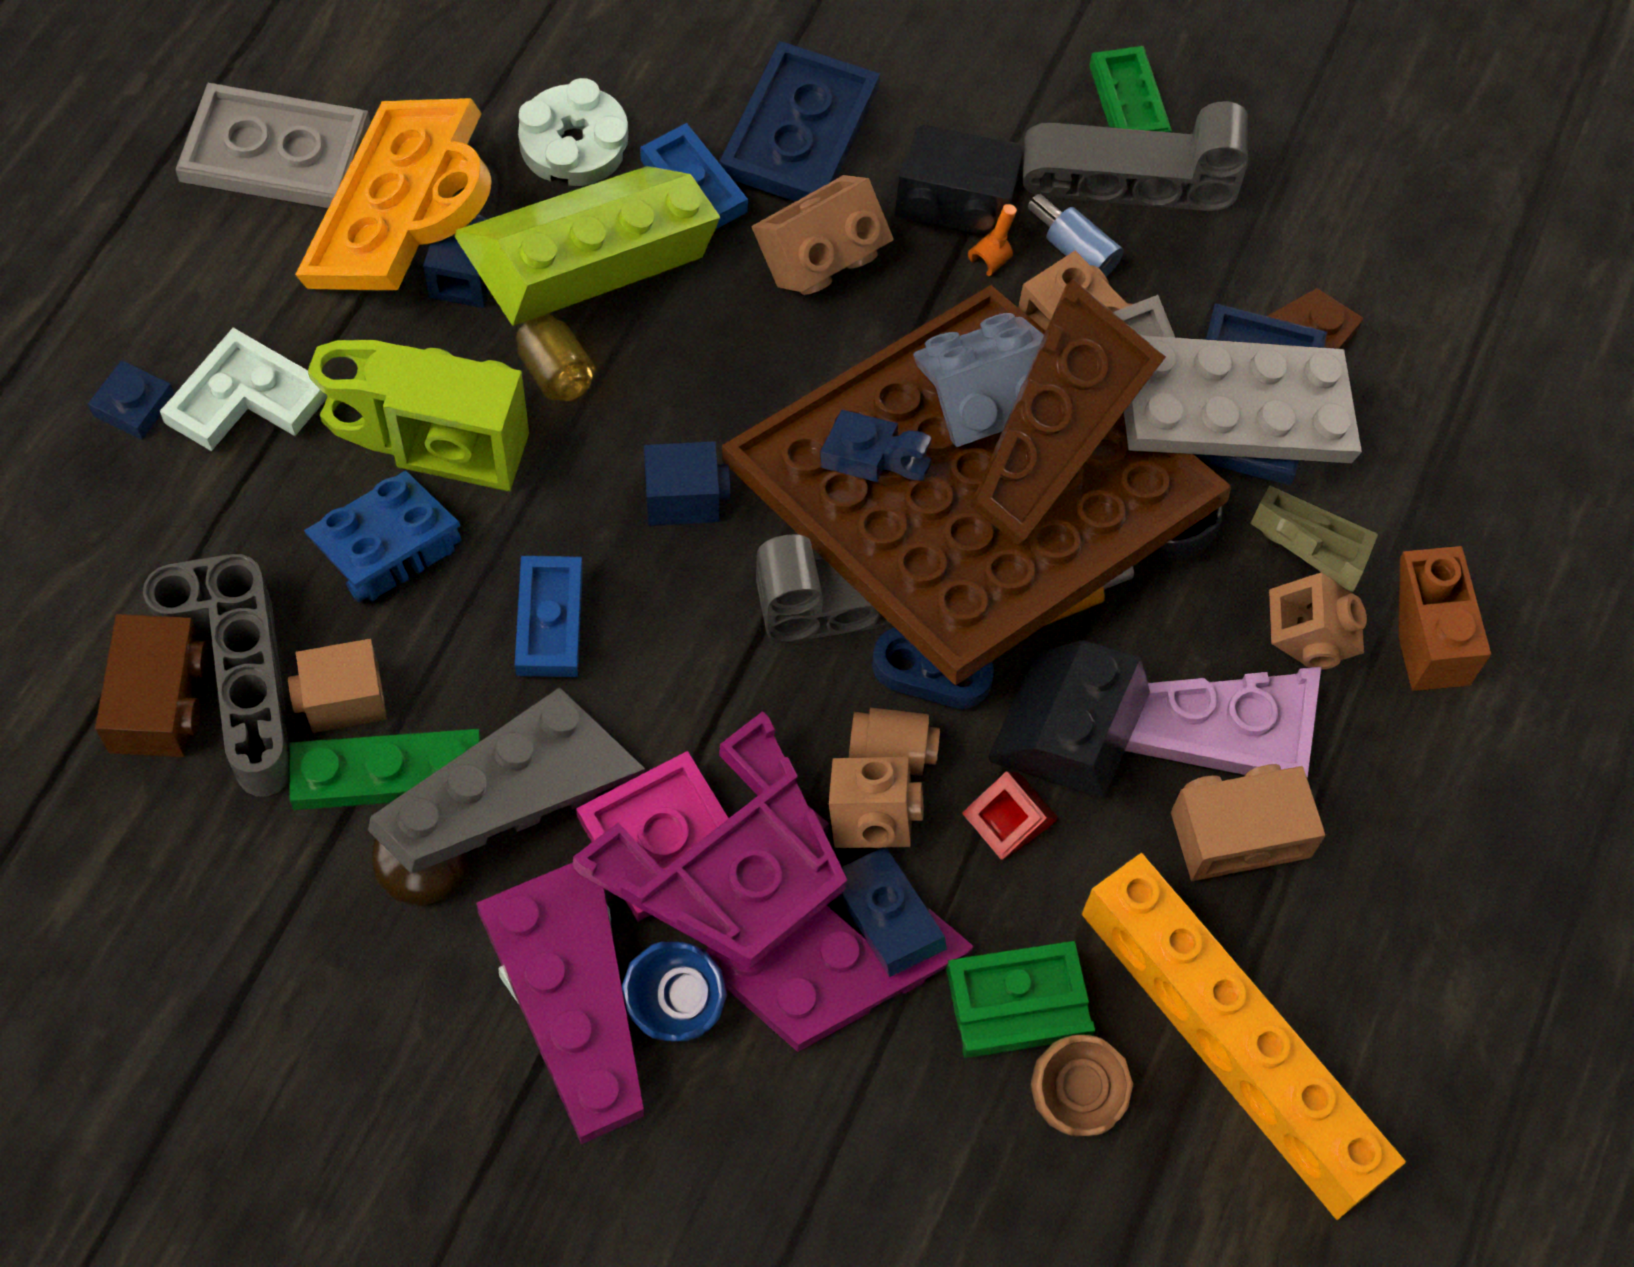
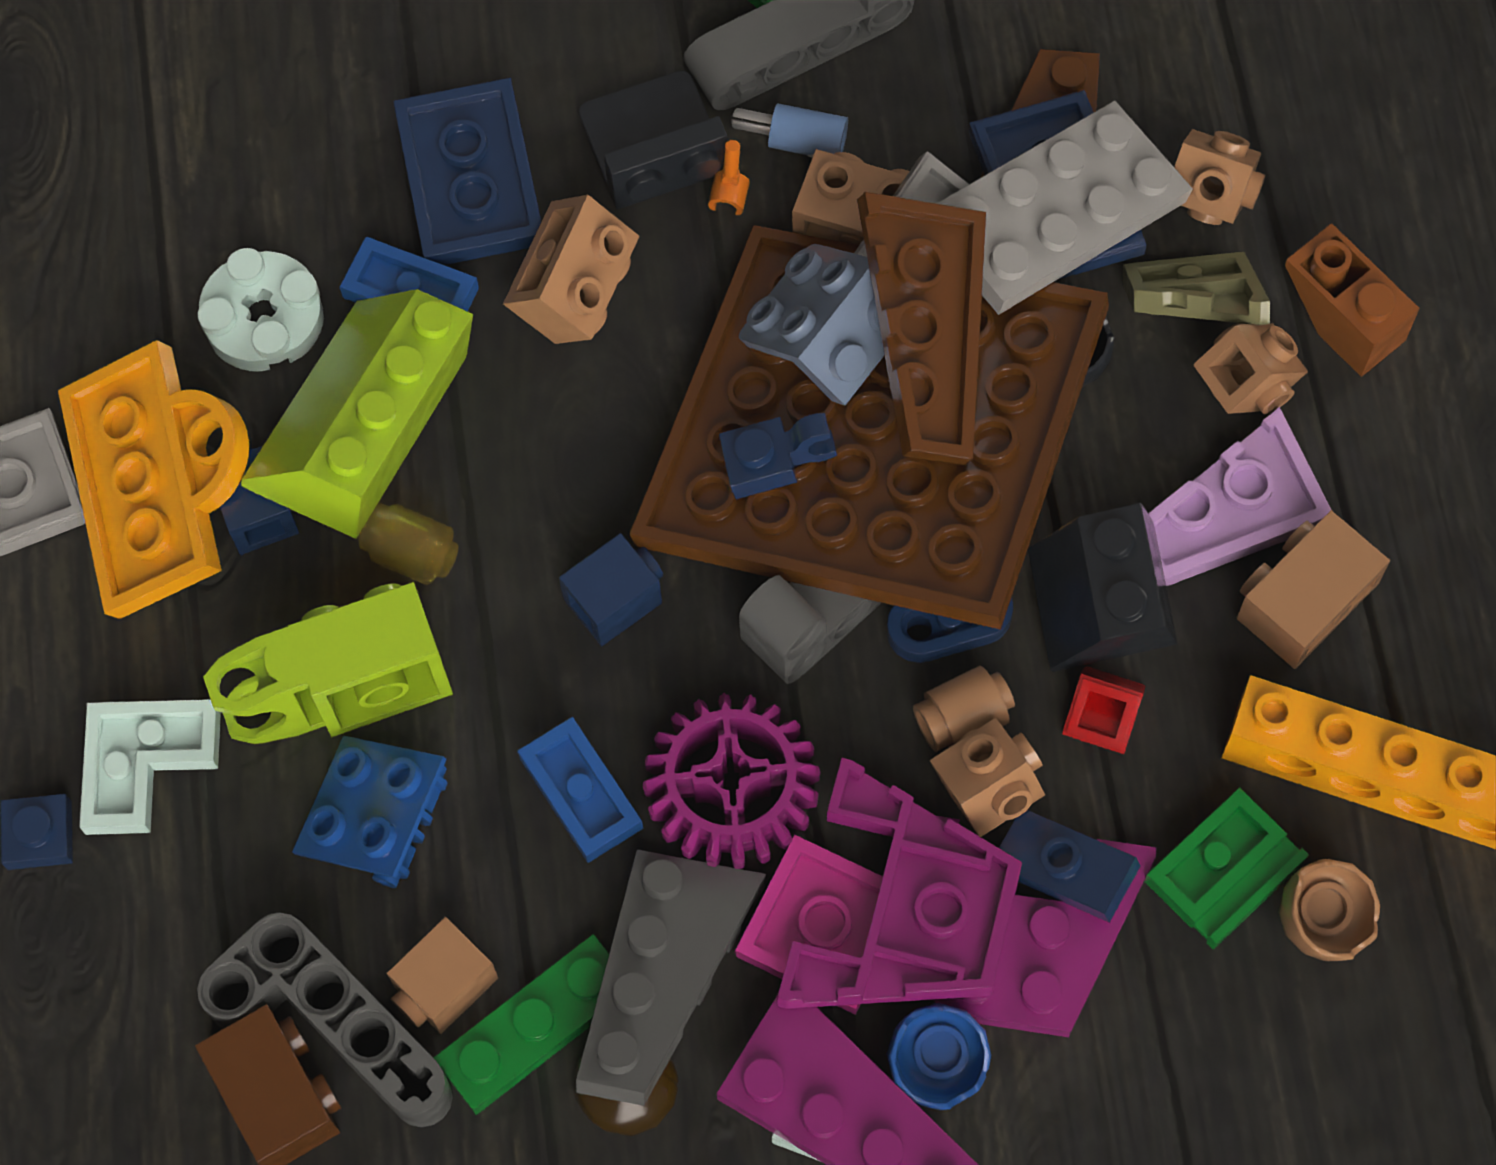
camera: 25 degrees left, 5 degrees up
none -> magenta gear [643,693,820,869]
none -> medium nougat brick [1174,129,1265,225]

